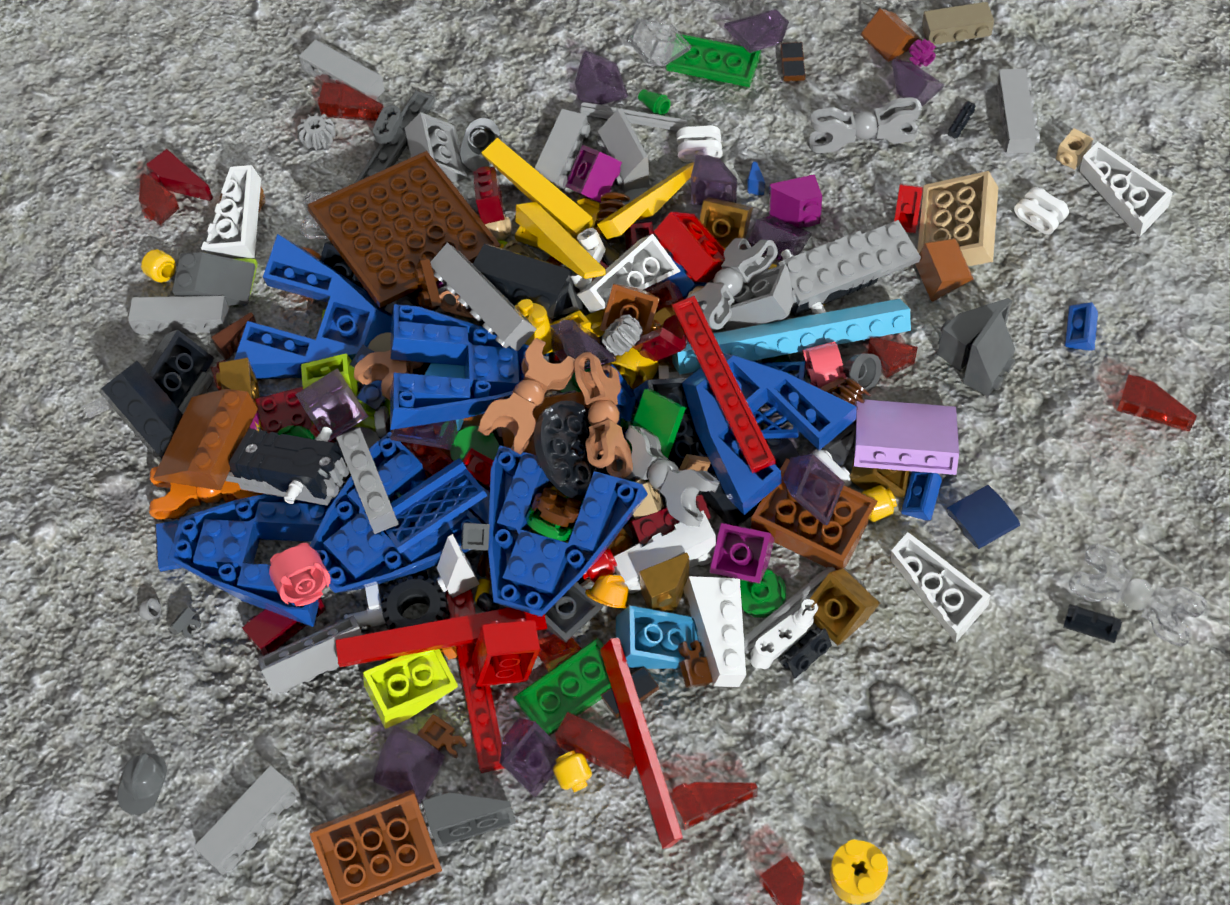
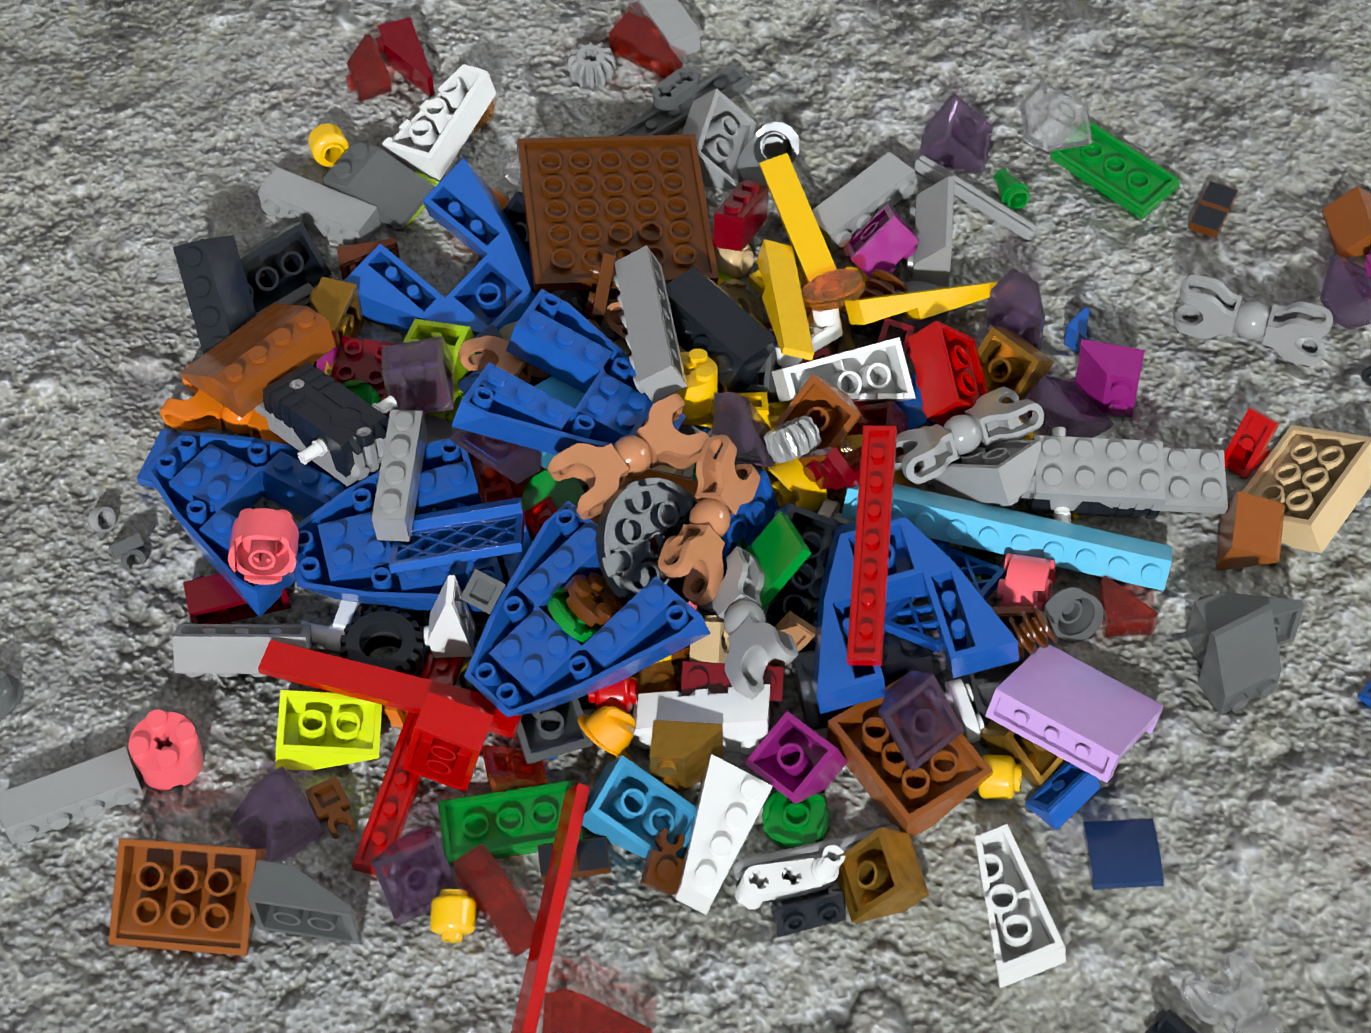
camera: 25 degrees right, 5 degrees down
white brick [676,125,722,162] -> none
clear purple slope [724,9,789,53] -> none
none -> coral brick [128,709,204,791]
none -> clear orange tile [802,269,865,310]

